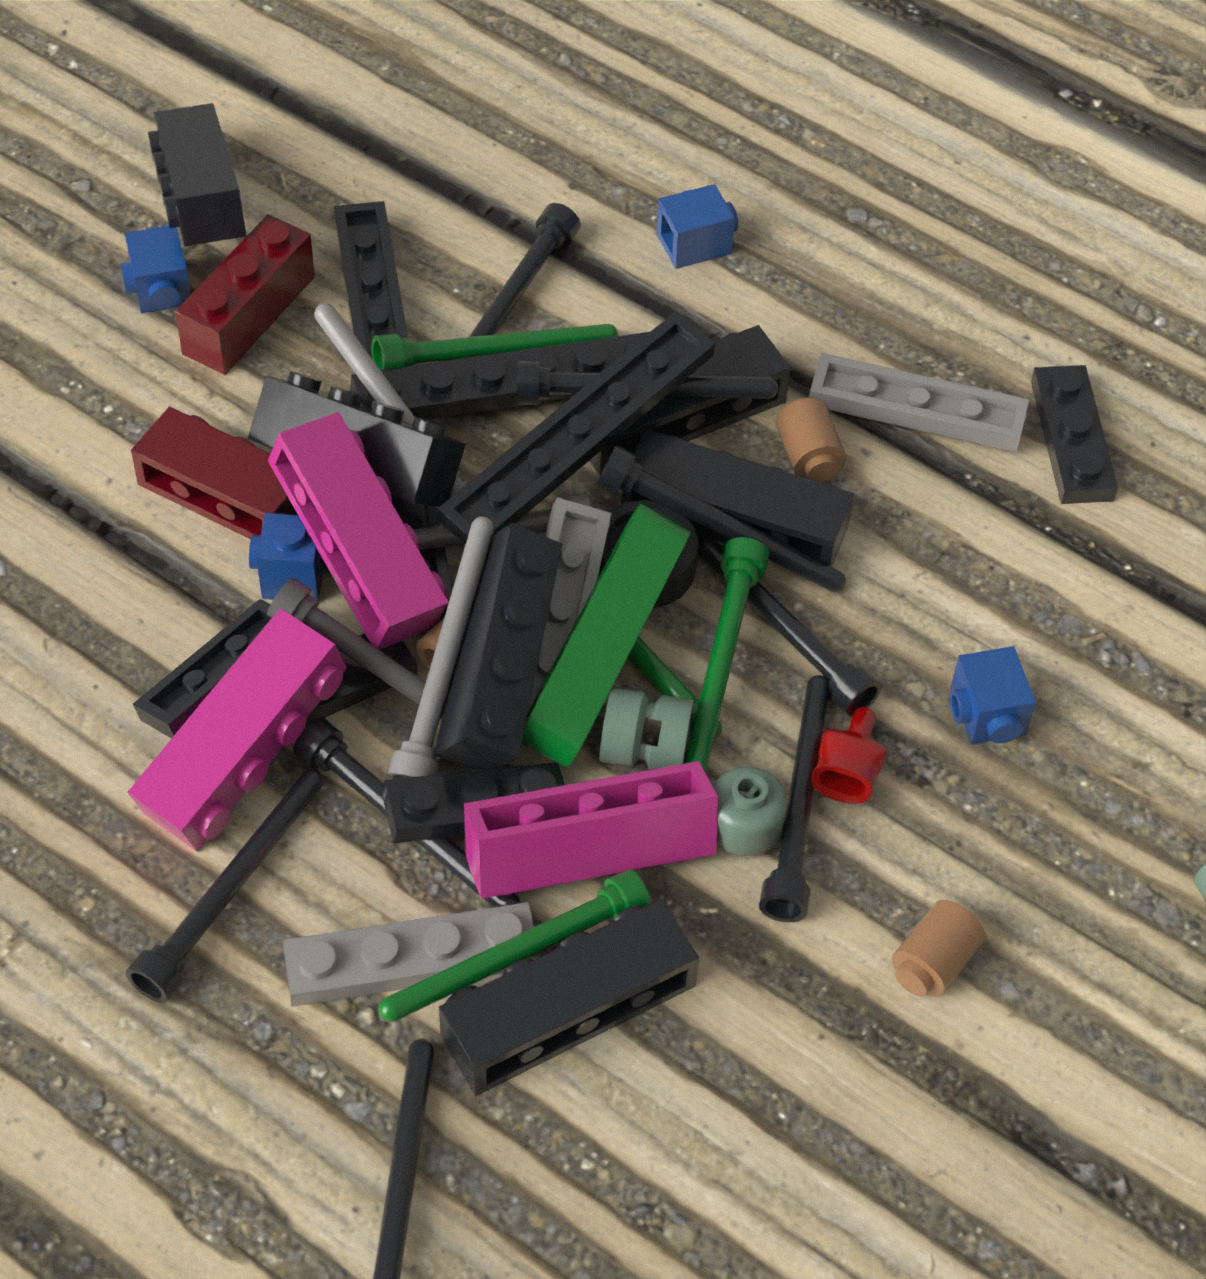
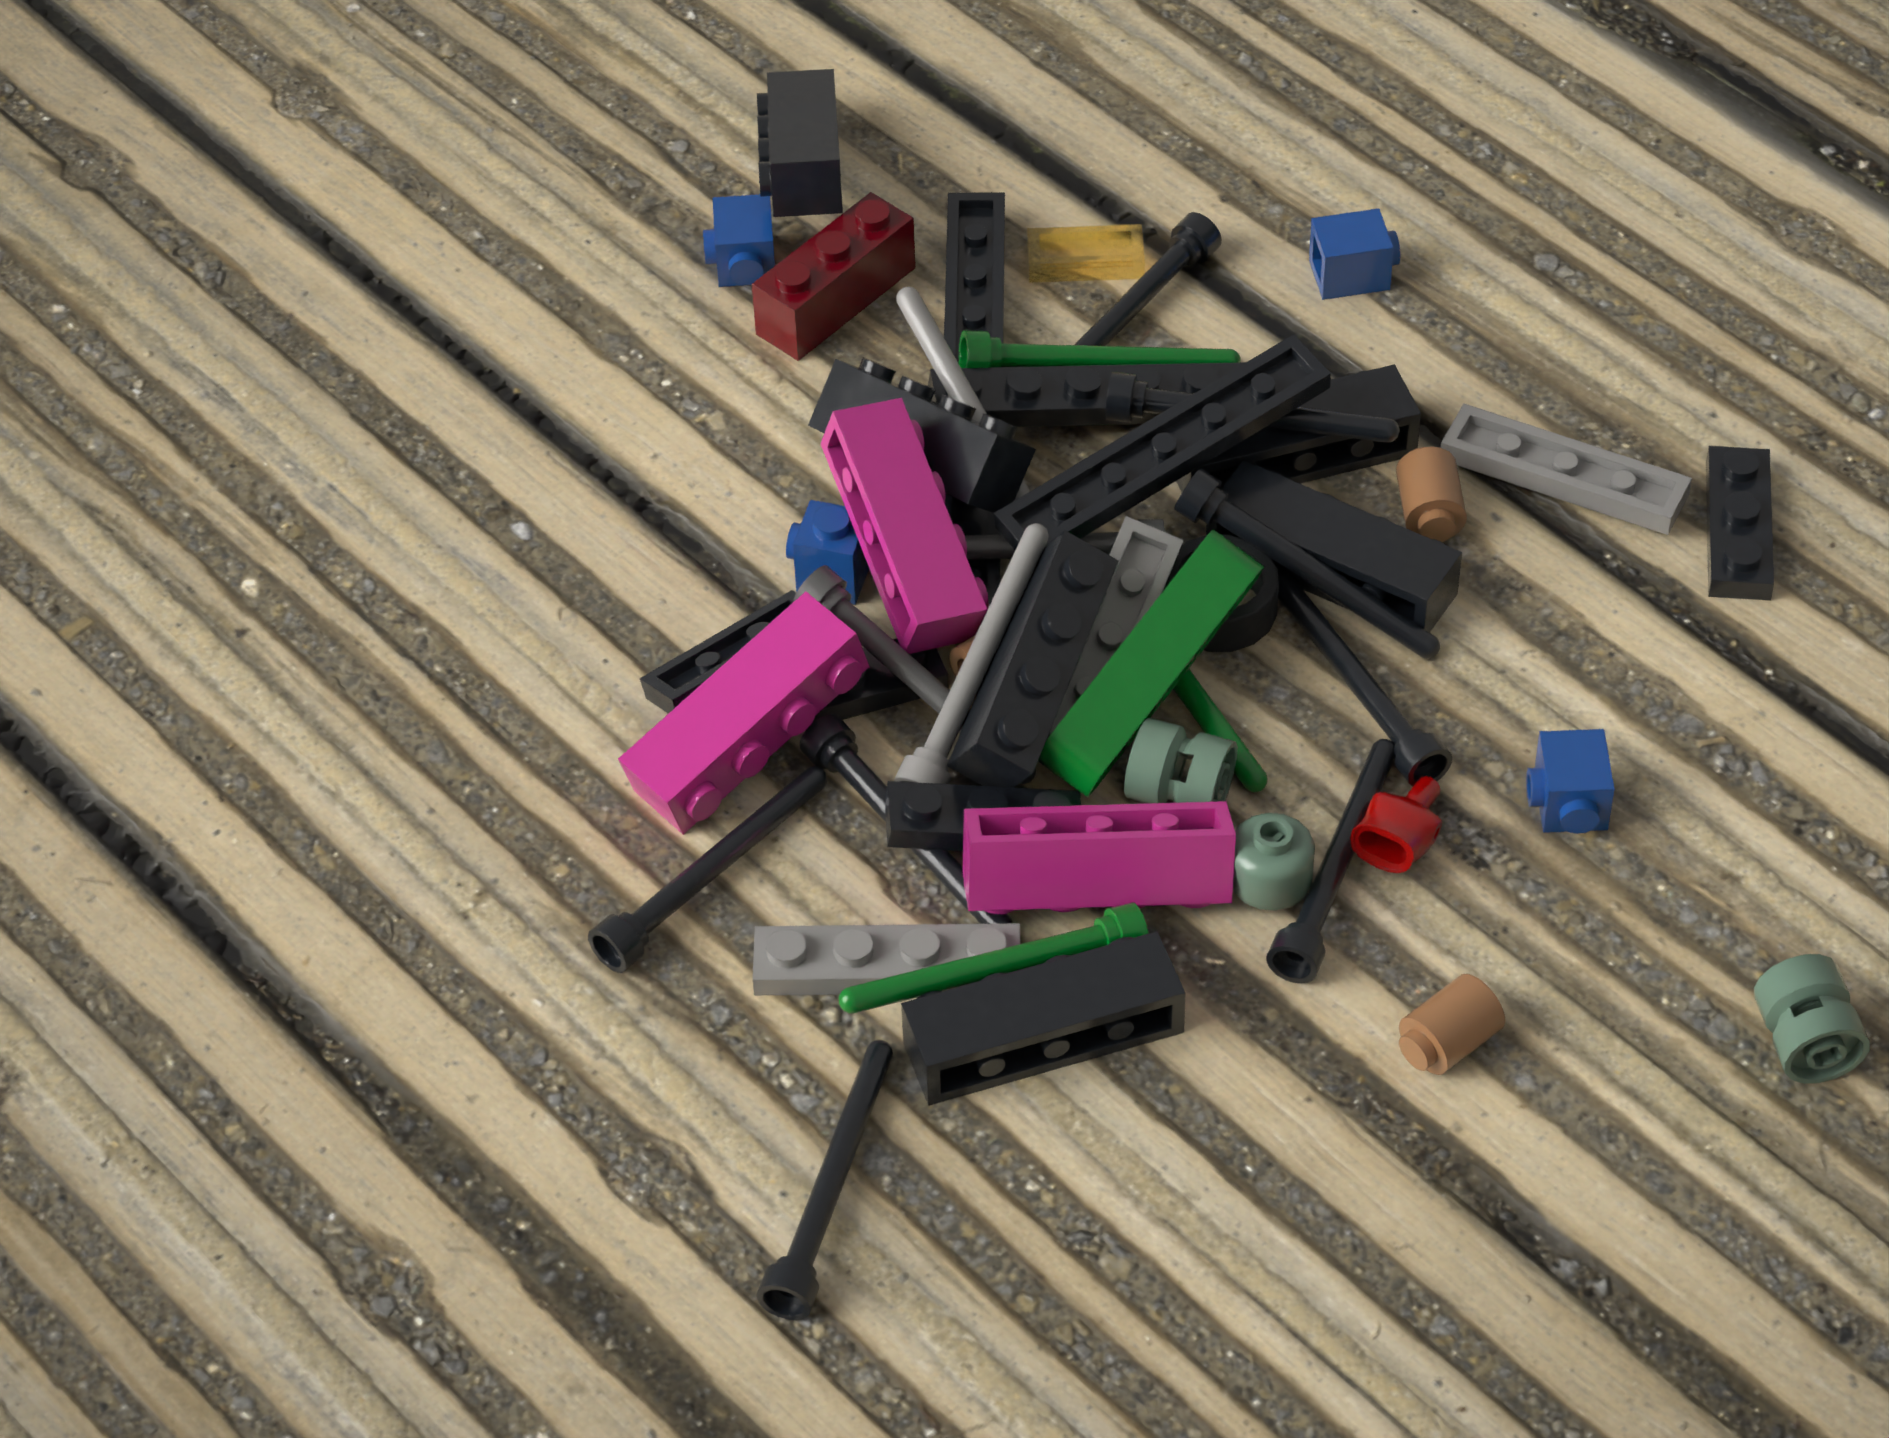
camera: 15 degrees right, 5 degrees down
dark red brick [131,406,298,540] -> none
green piece [684,537,769,773] -> none
none -> clear yellow tile [1027,224,1145,283]

